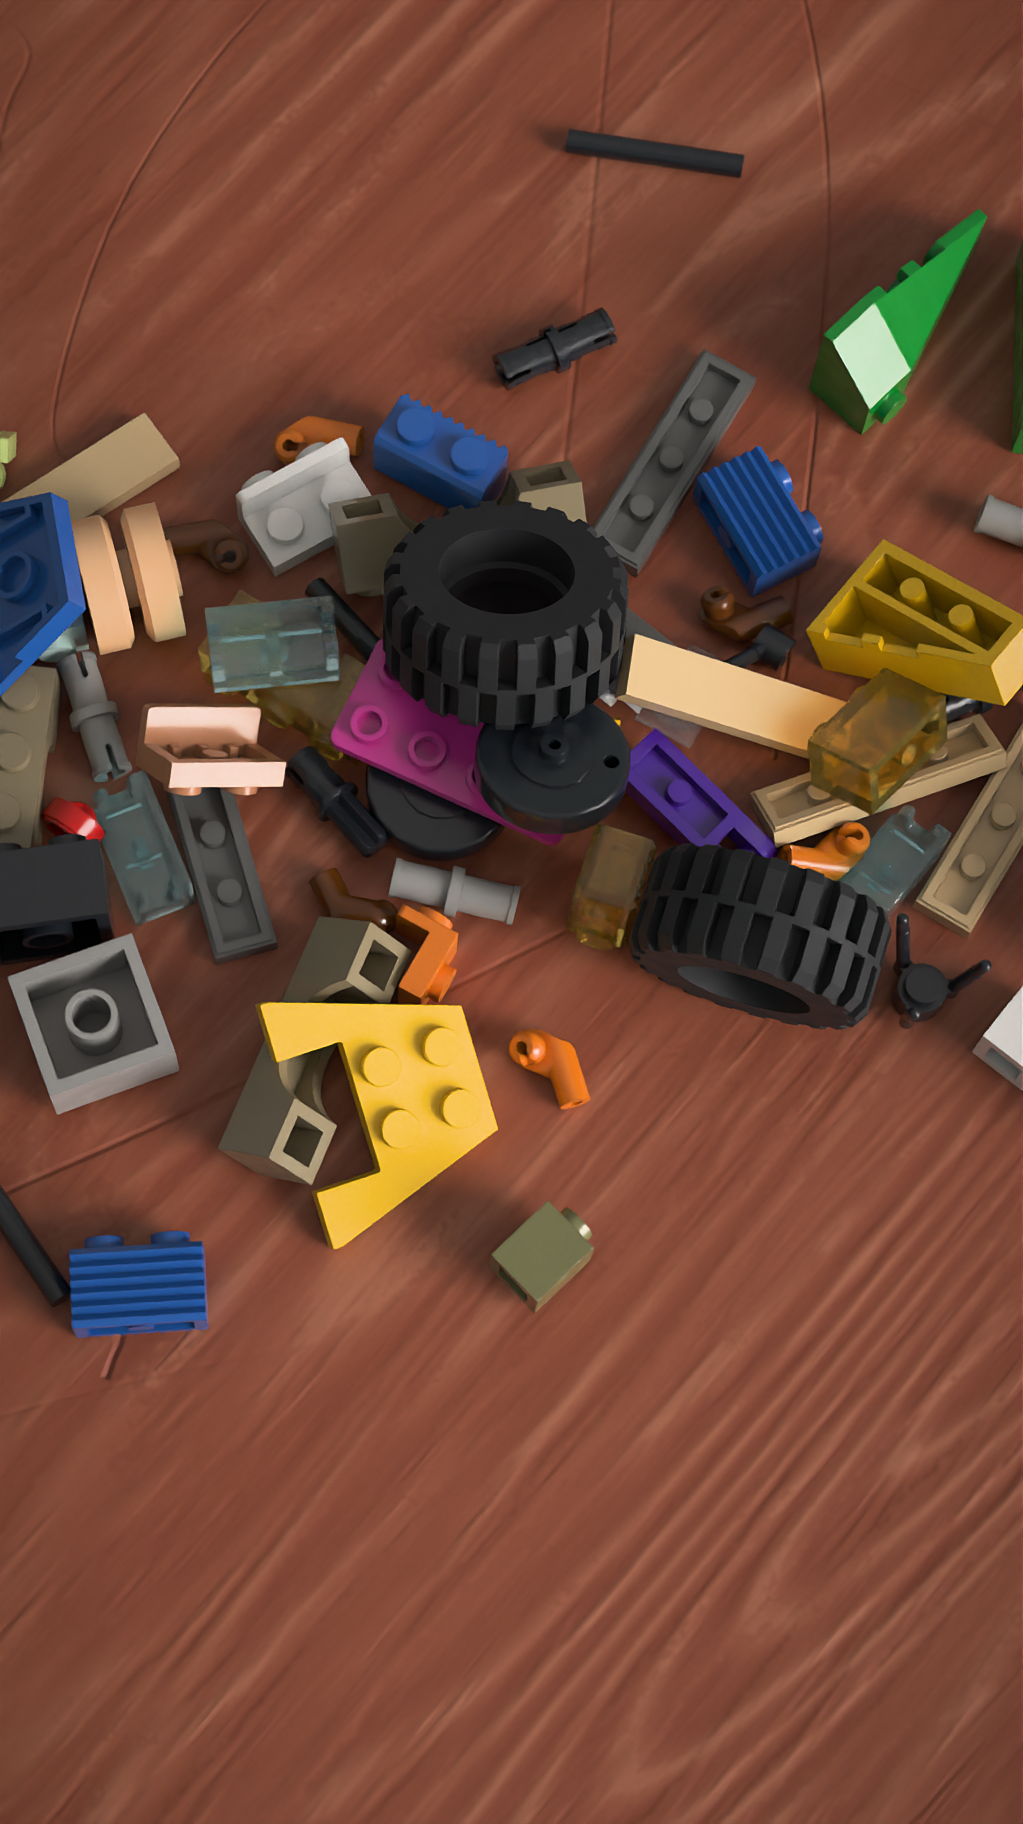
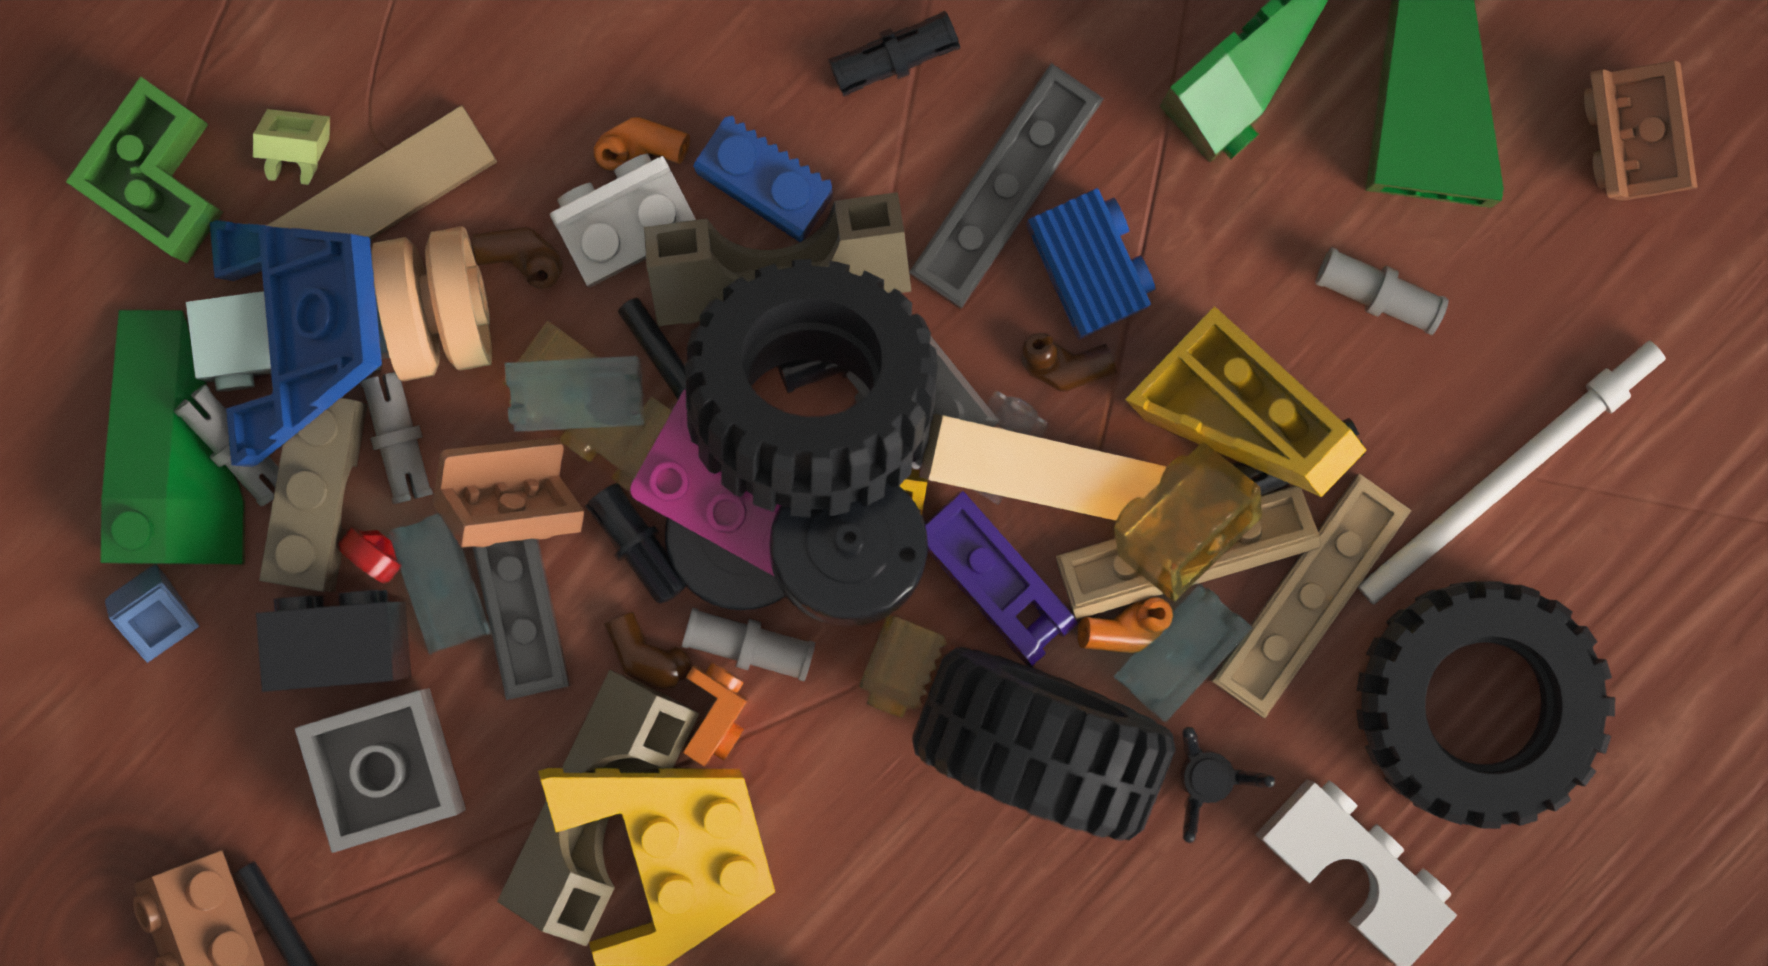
camera: 10 degrees right, 15 degrees up
orange arm [508,1028,590,1109] -> none
black hand [723,624,797,672] -> none

